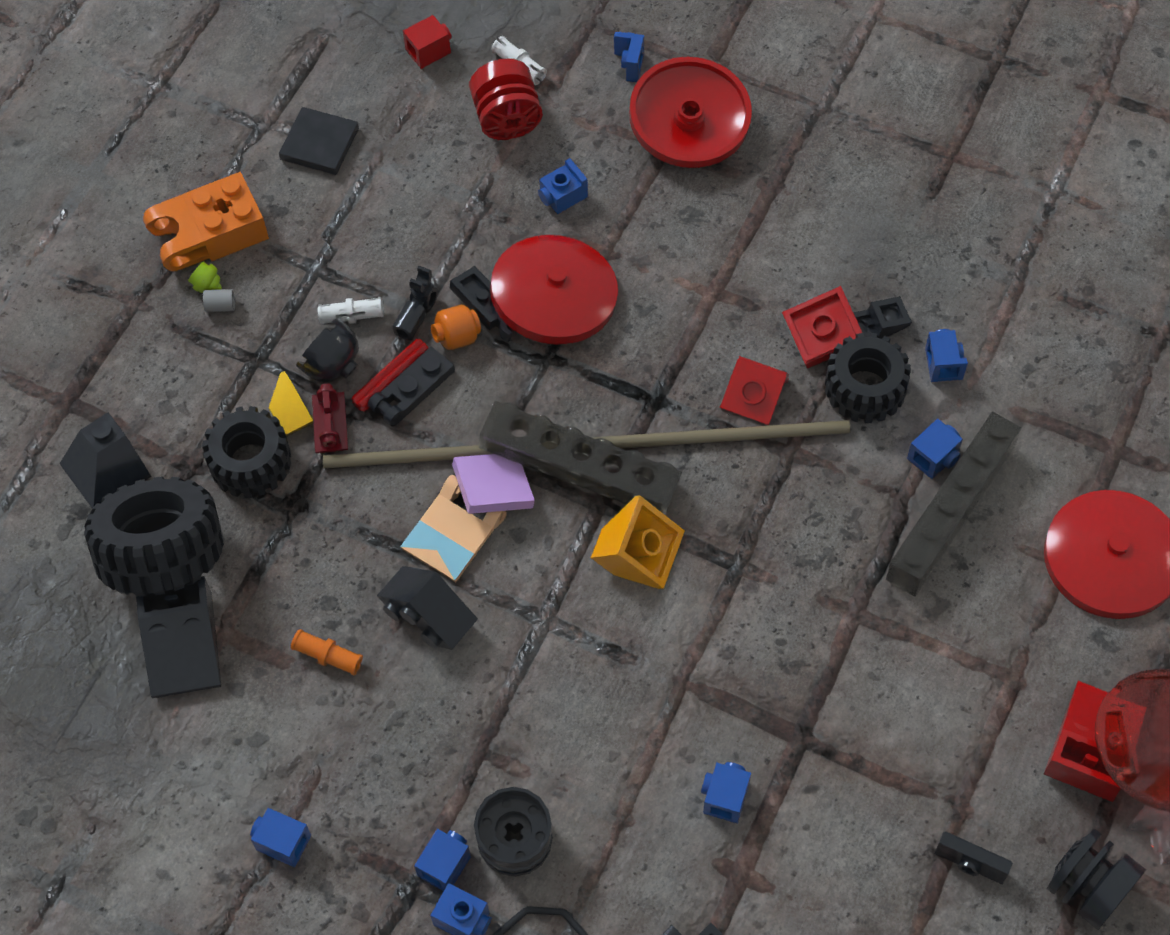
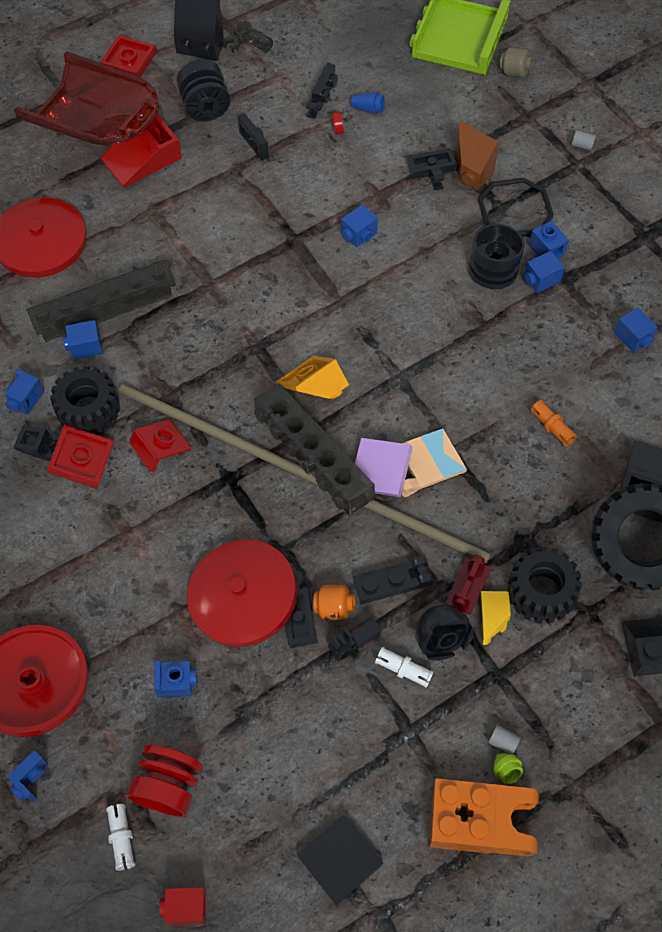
camera: 150 degrees left, 0 degrees up
red axle [351,339,428,411] -> none
black brick [377,566,478,650] -> none

